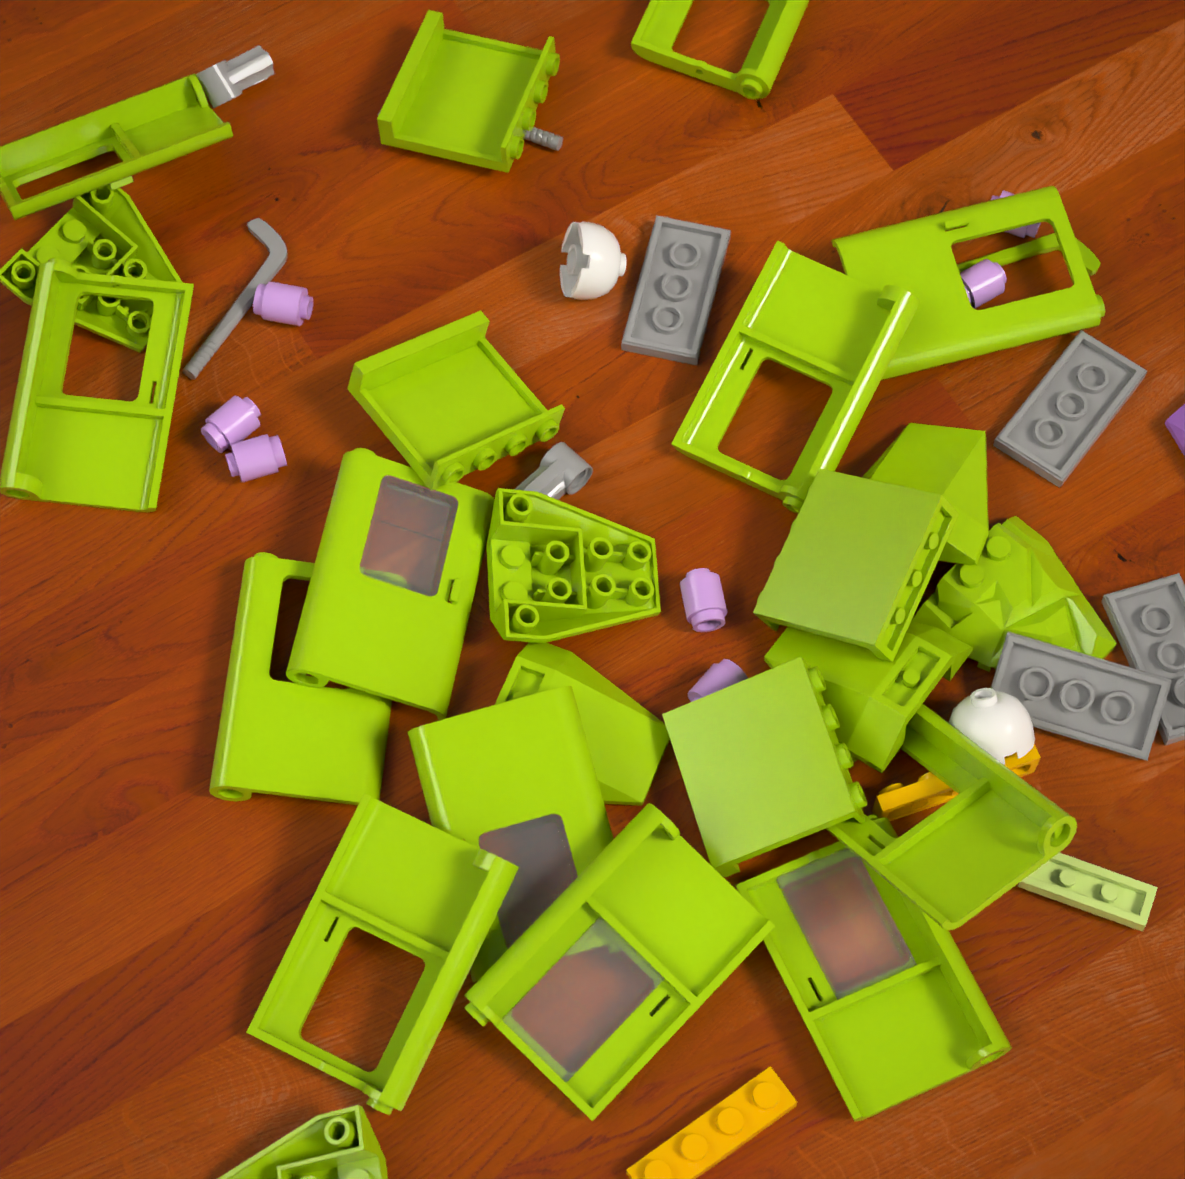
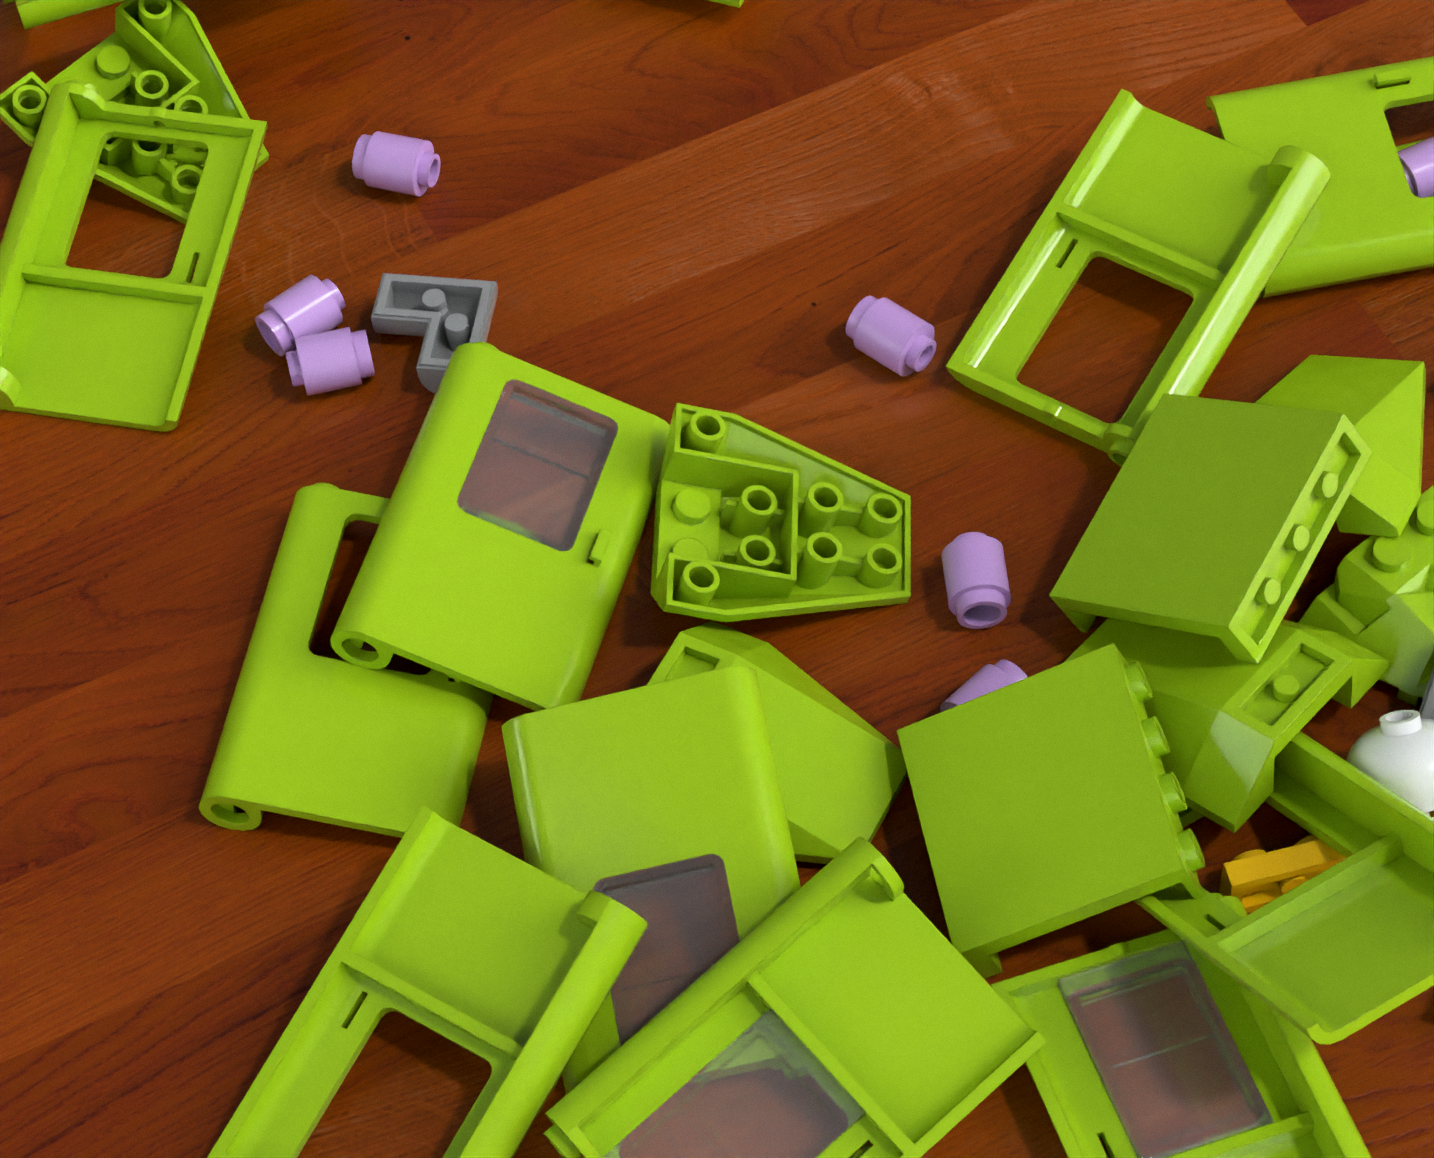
camera: 10 degrees right, 10 degrees down
light grey piece [182,218,288,380] -> none
lime panel [347,310,565,490] -> none
light grey piece [515,442,593,500] -> none
white cylinder [560,222,626,300] -> none
light grey tile [621,215,731,366] -> none
none -> light grey brick [371,273,498,394]
none -> lavender brick [846,296,937,377]

